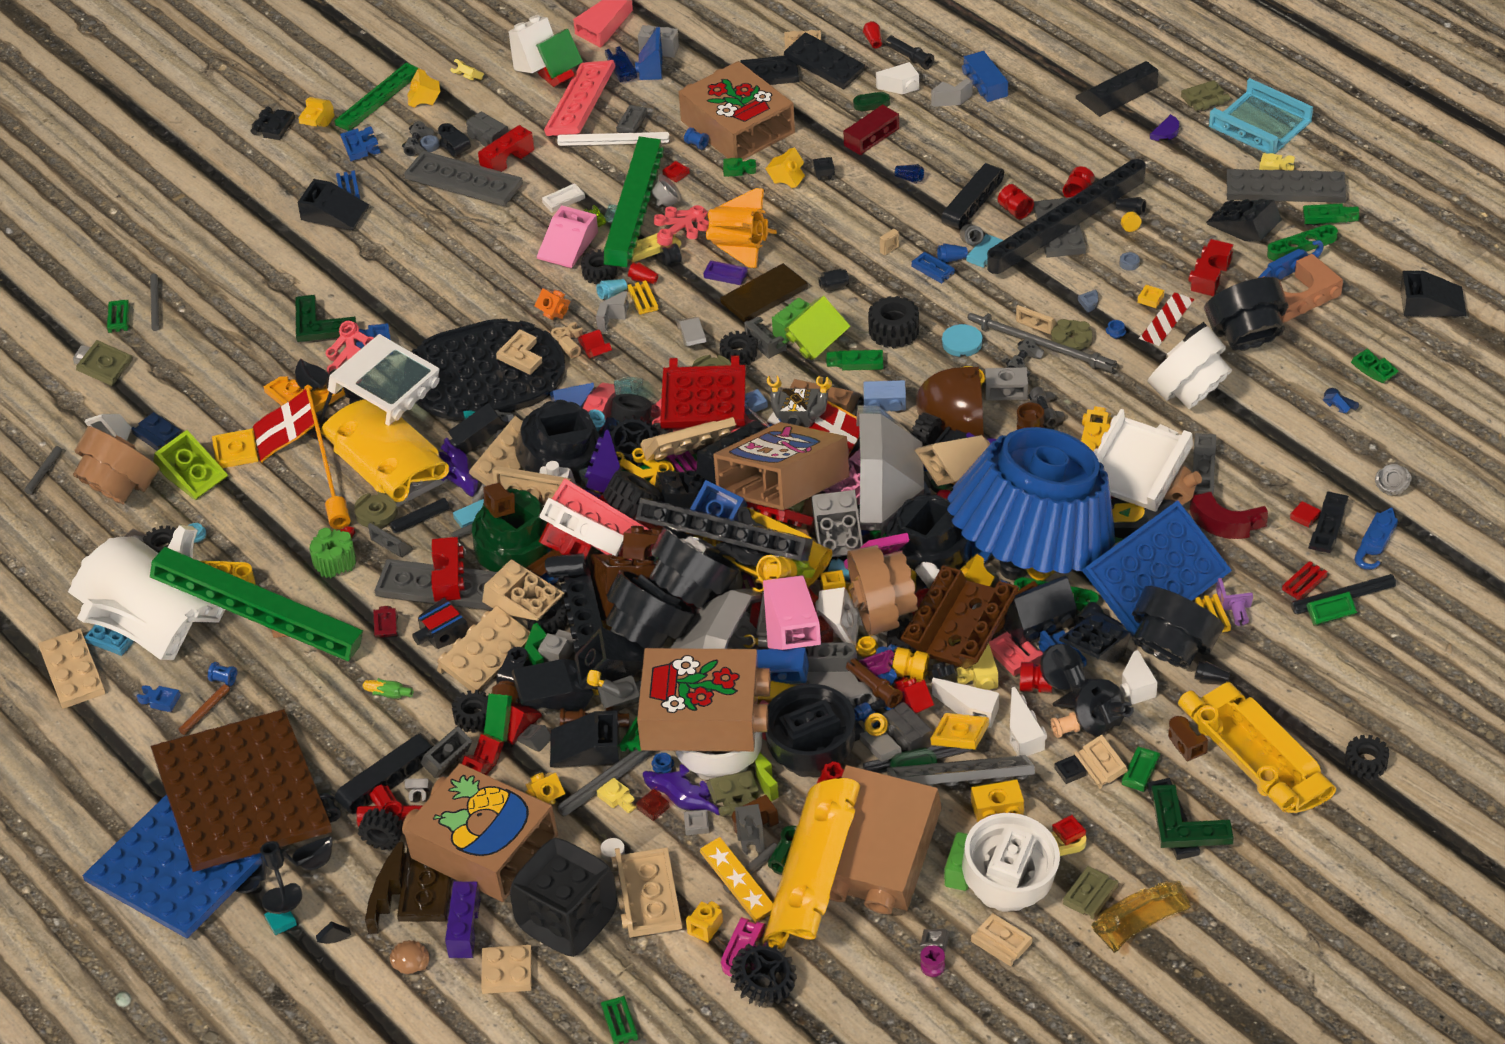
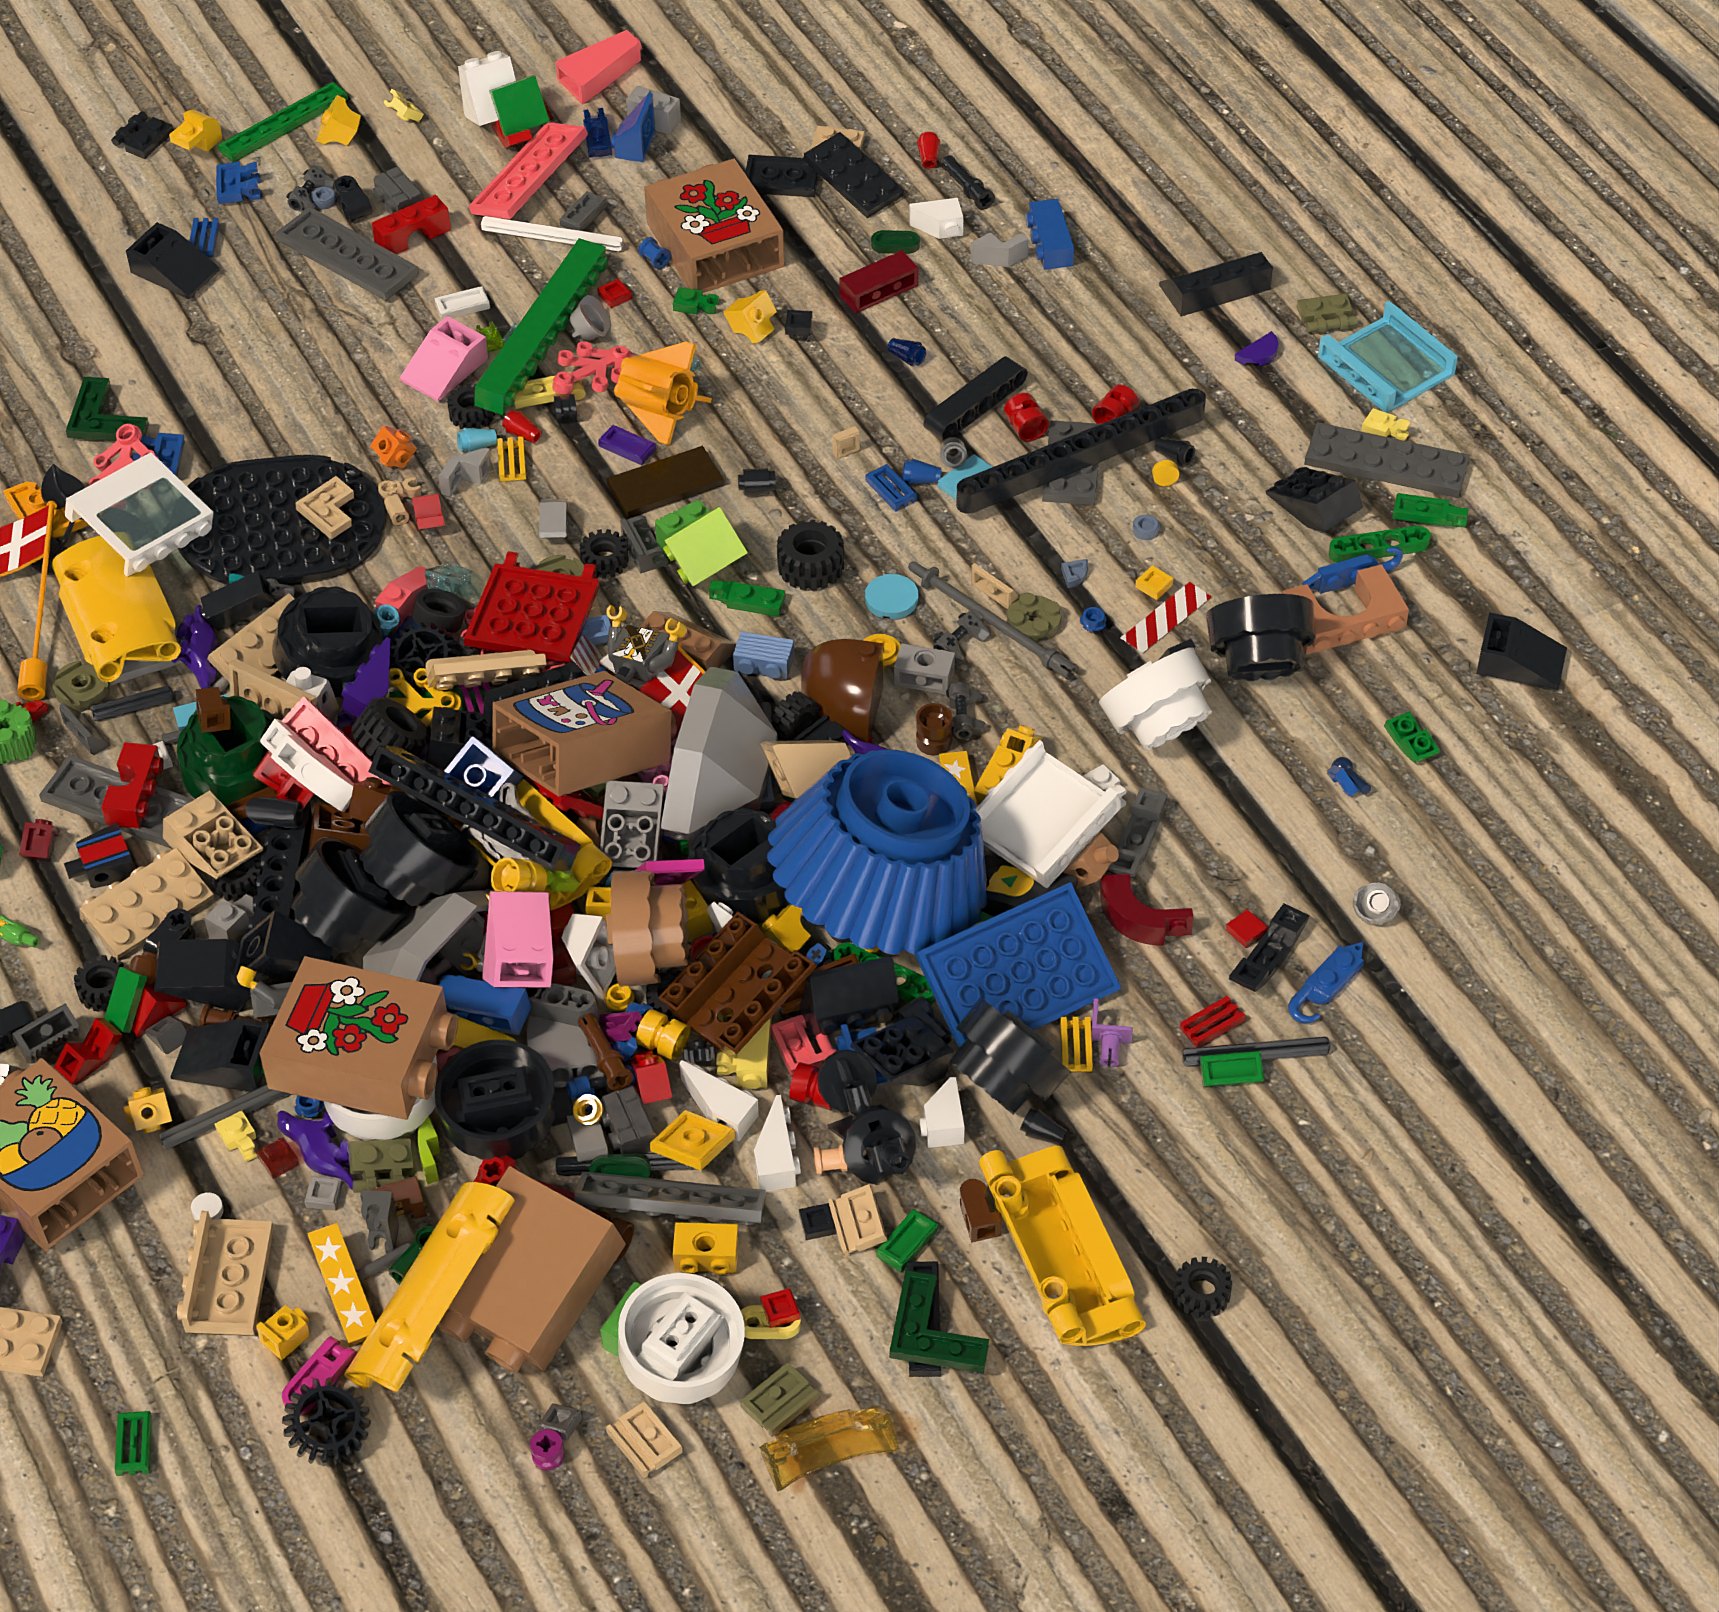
camera: 10 degrees right, 5 degrees up
black piece [510,838,617,957] -> none
green slope [524,623,547,666] -> none
blue slope [550,383,594,407] -> none
red arch [1189,239,1234,296] -> none

